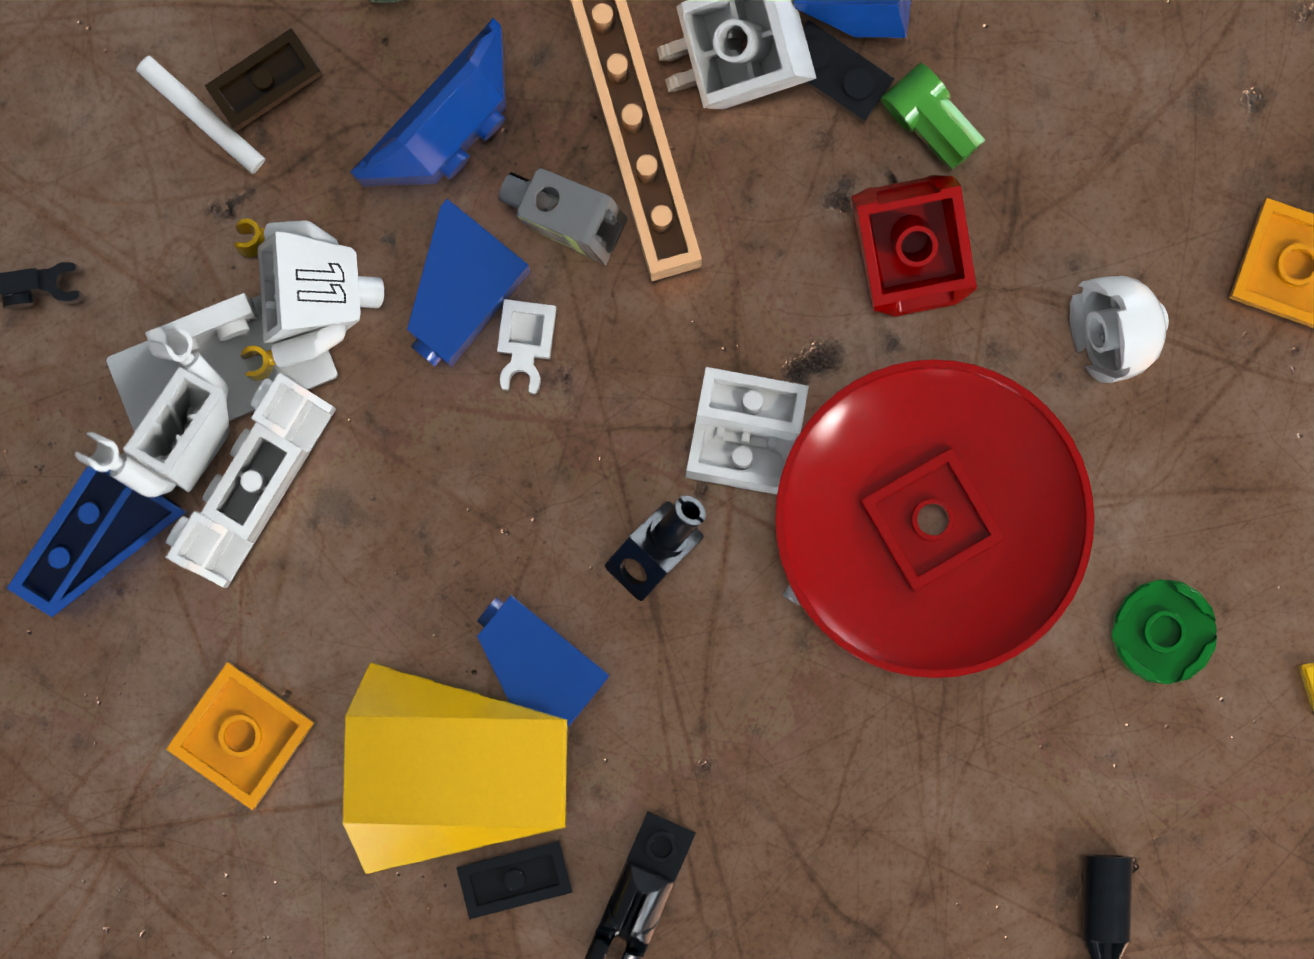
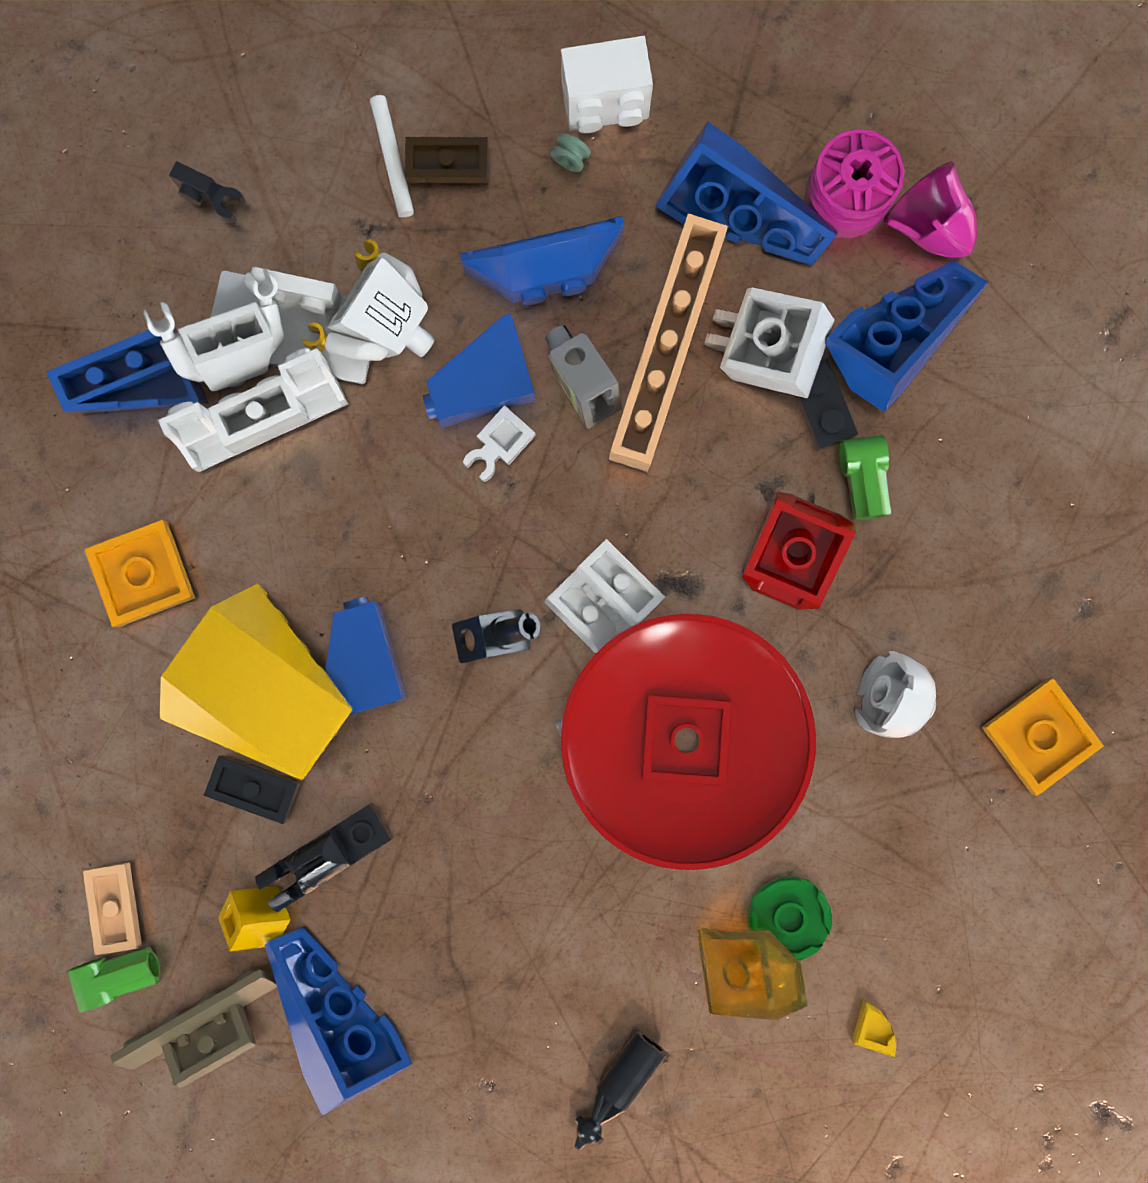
camera: 30 degrees right, 0 degrees up
none -> clear yellow slope [697,928,808,1020]

